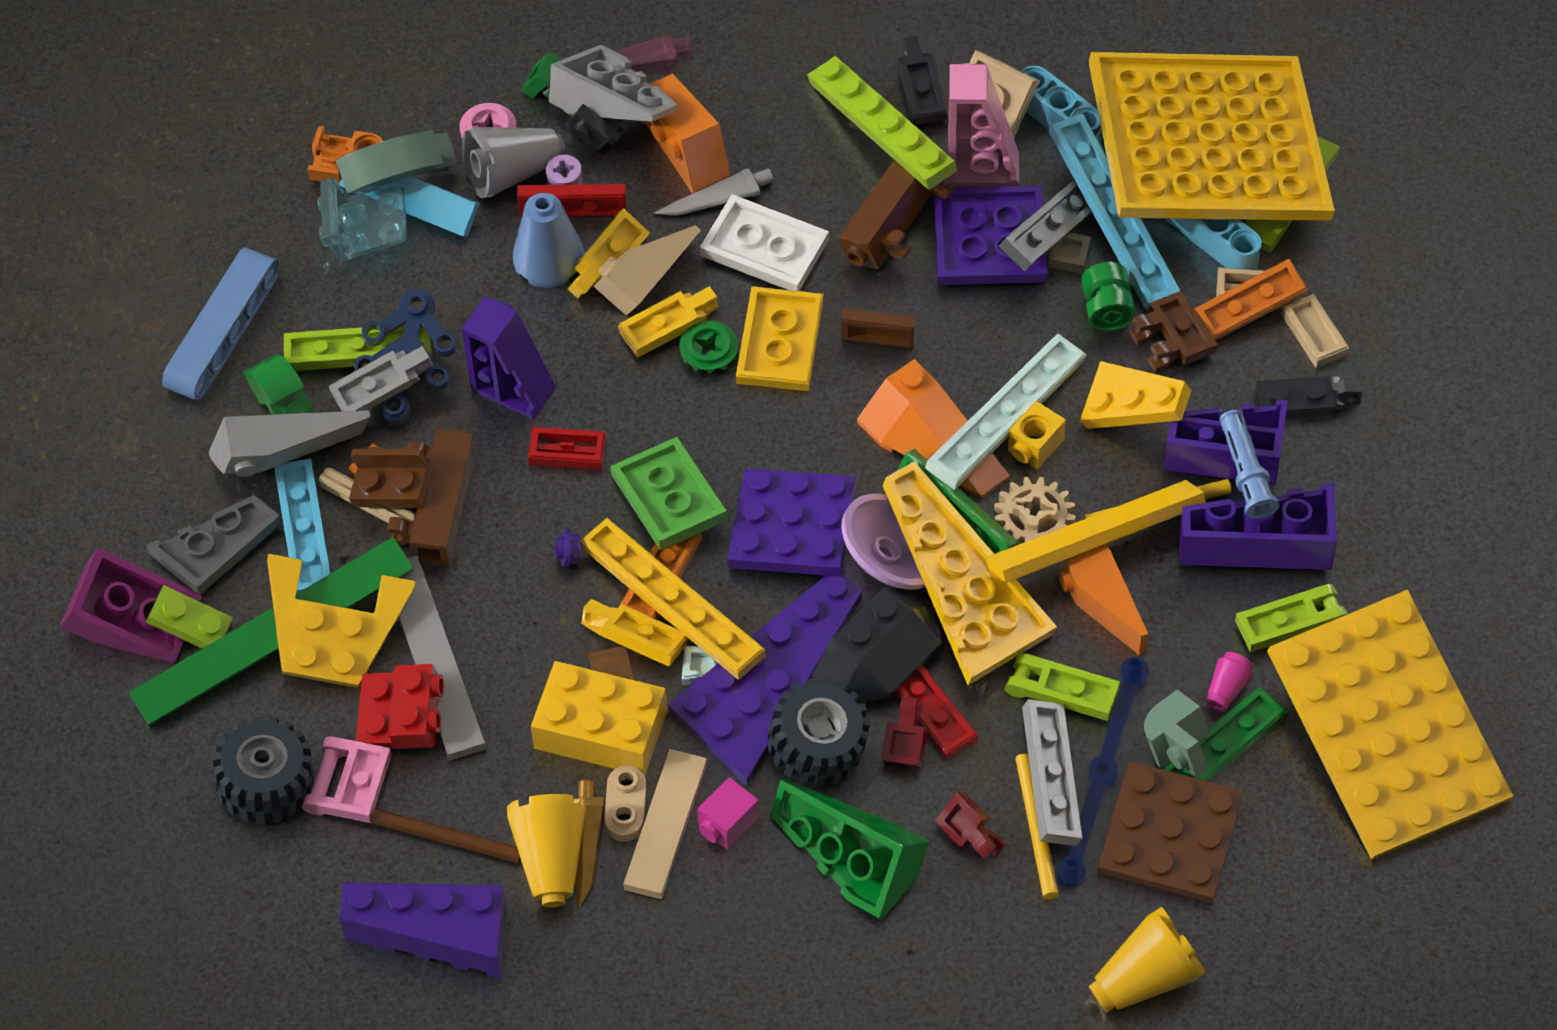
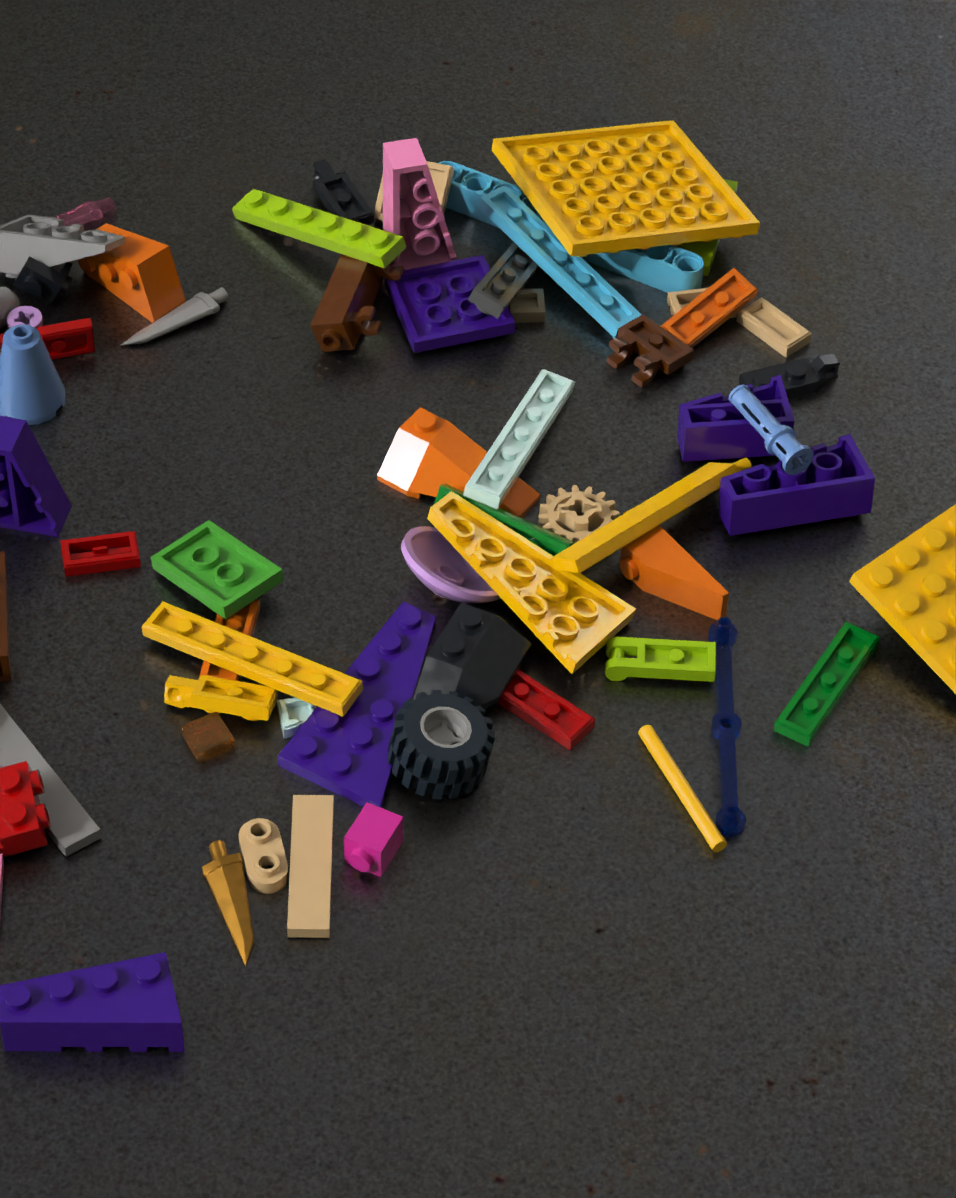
camera: 20 degrees left, 10 degrees down
reddish brown bar [370,808,521,863] -> none
yellow cone [507,794,586,908] -> none
yellow brick [531,661,668,775] -> none
dark purple plate [554,529,581,567] -> none
yellow hinge [568,209,650,299] -> none
tan slope [594,225,701,315] -> none
yellow hinge [618,286,719,358] -> none
green gear [679,321,738,374] -> none
white plate [700,194,829,291] -> none
dark purple plate [727,468,857,577] -> none
yellow tile [736,287,824,391] -> none
green wedge [770,779,929,918] -> none
reddish brown tile [841,308,916,348] -> none
dark red plate [881,697,928,768] -> none
dark red plate [935,791,1006,858] -> none
yellow brick [1008,401,1066,469] -> none
light grey plate [1022,699,1082,846] -> none
yellow wing [1080,361,1192,429] -> none
green wheel [1081,262,1136,331] -> none
yellow cone [1088,907,1206,1013] -> none
reddish brown plate [1098,761,1244,903] -> none
sand green brick [1144,690,1210,778] -> none
dark pink cone [1205,652,1254,712] -> none
lime plate [1235,584,1348,652] -> none

